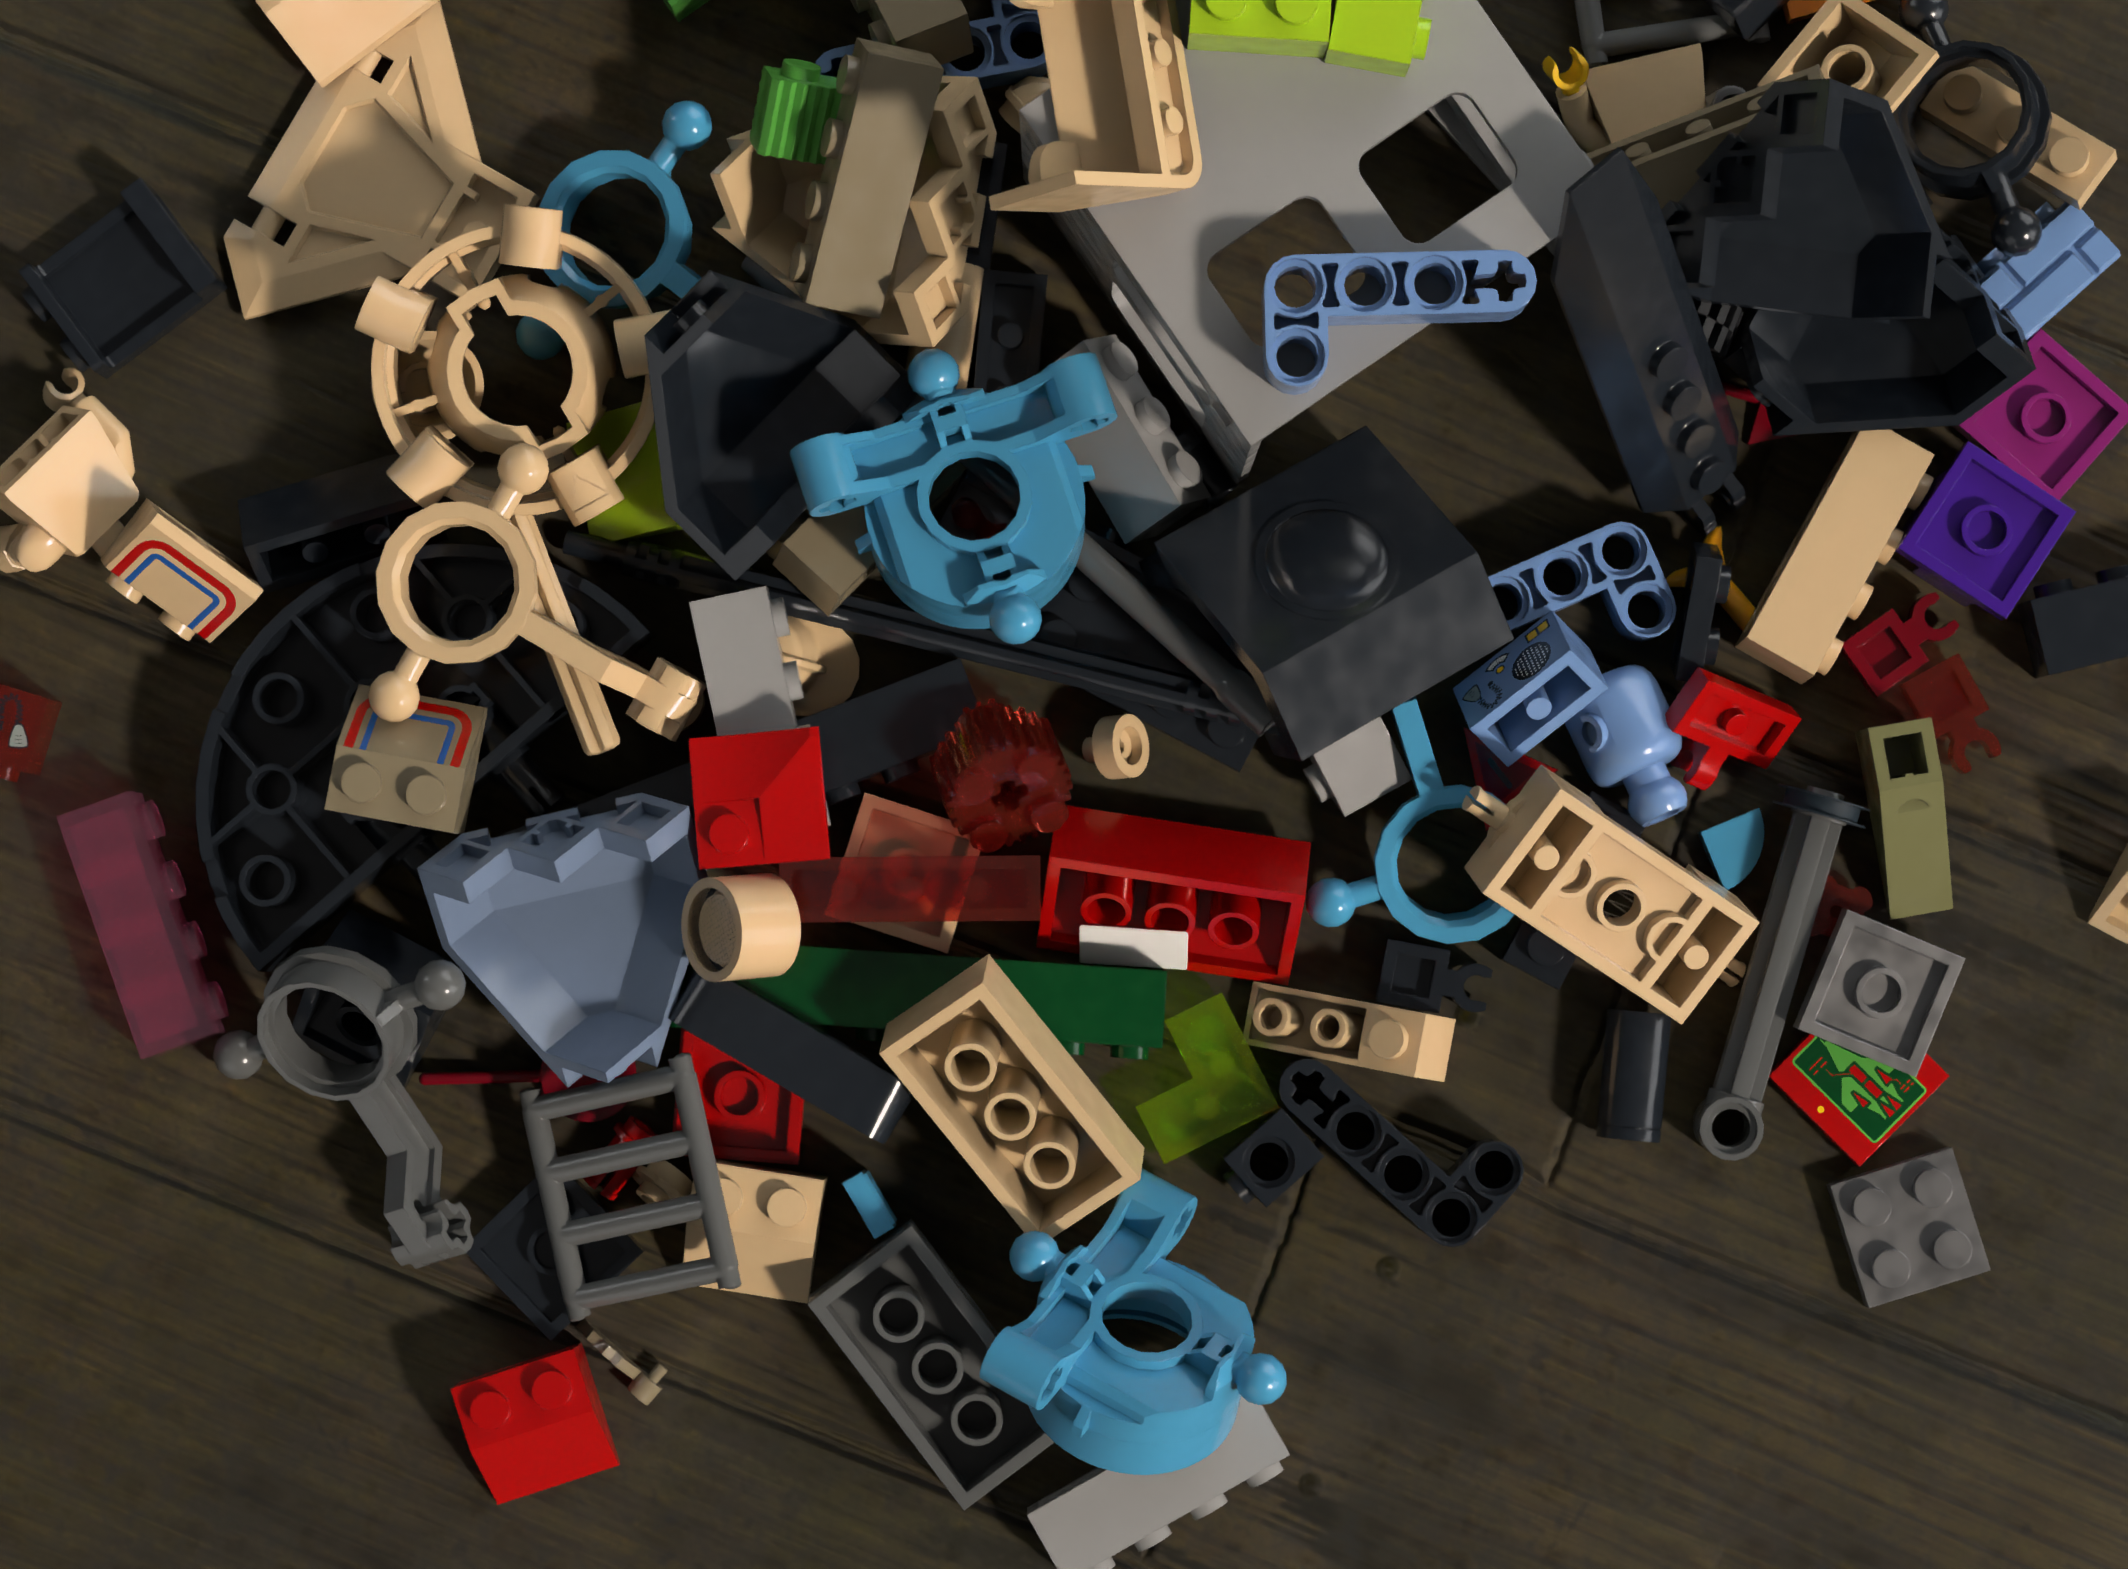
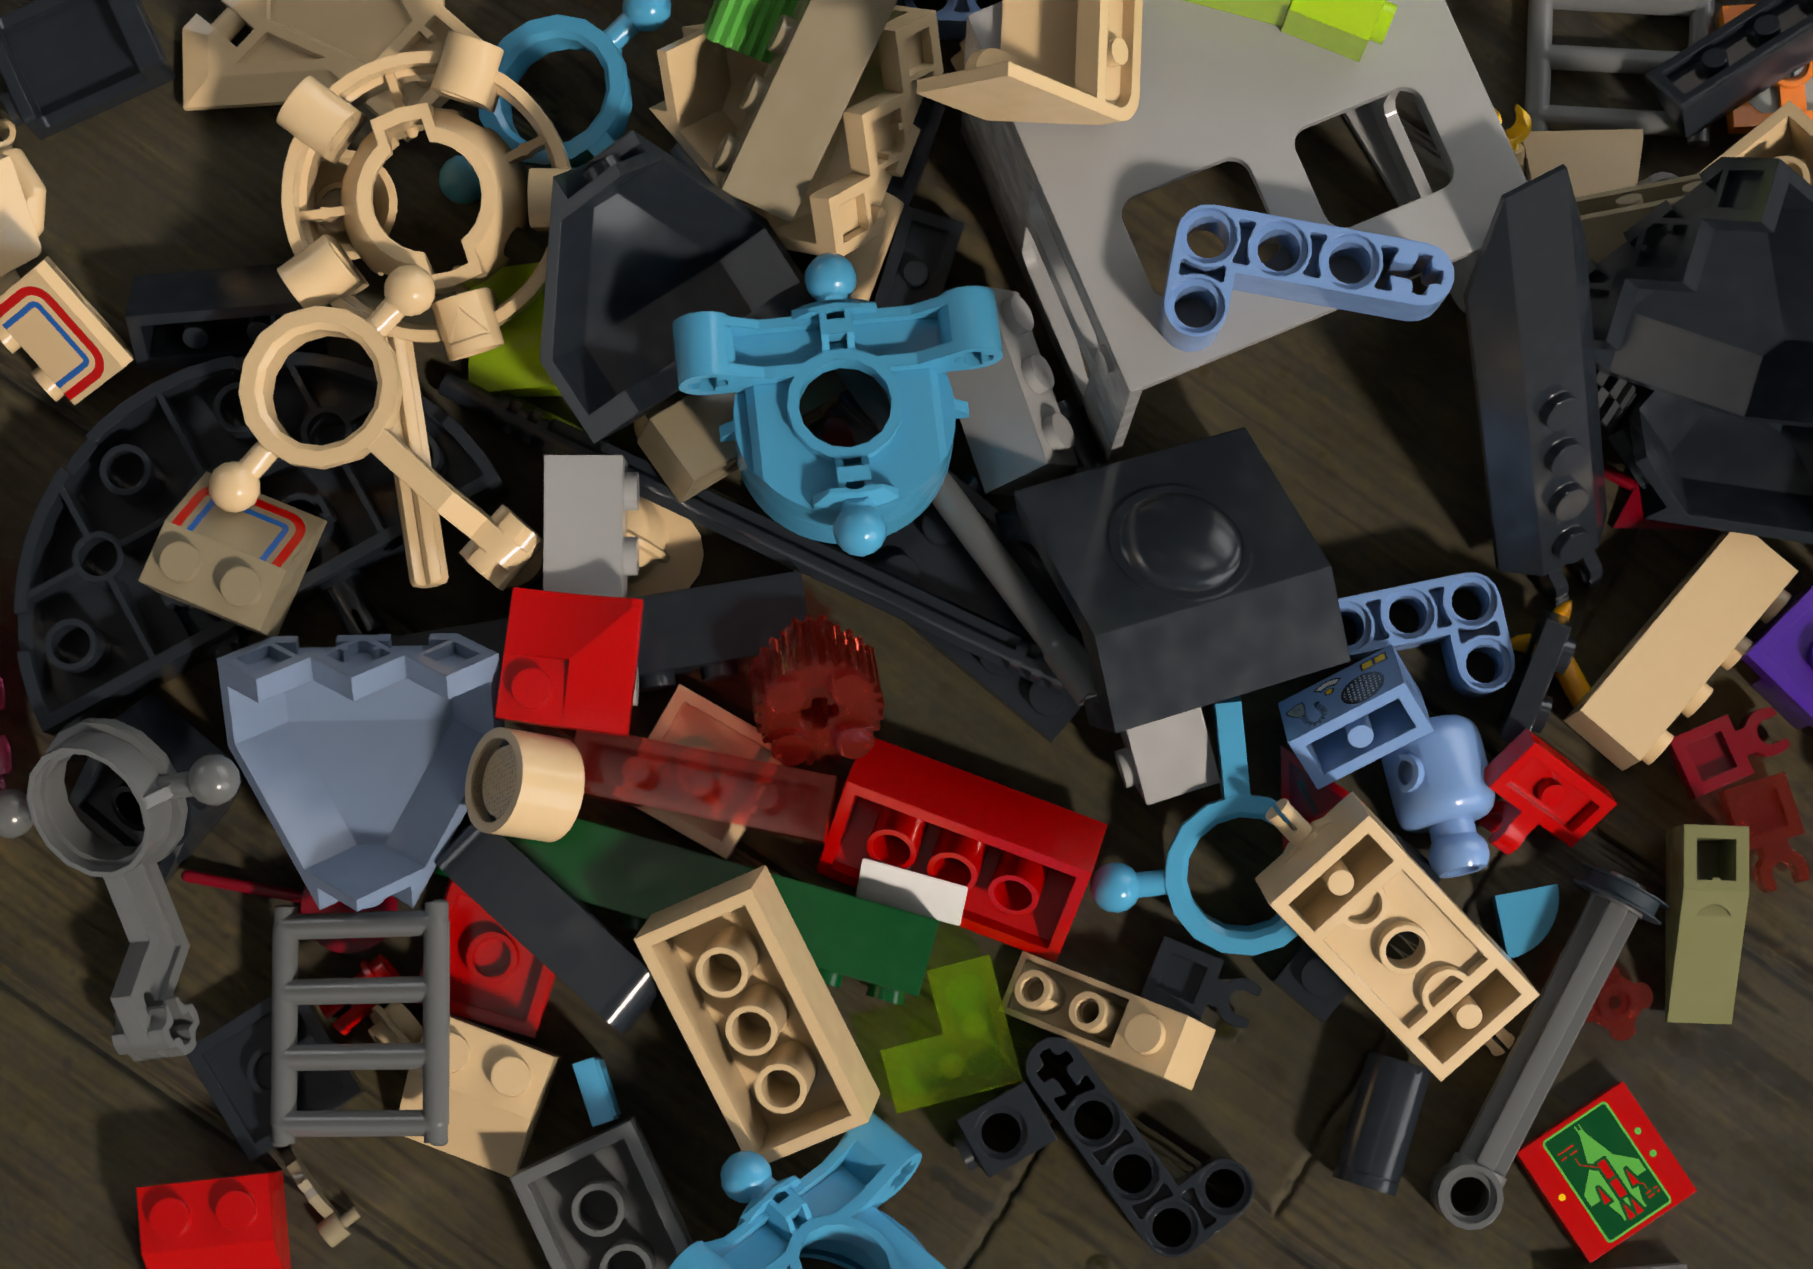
camera: 10 degrees right, 5 degrees down
tan tile [1082,714,1149,780] -> none
flat silver plate [1793,908,1966,1077] -> none

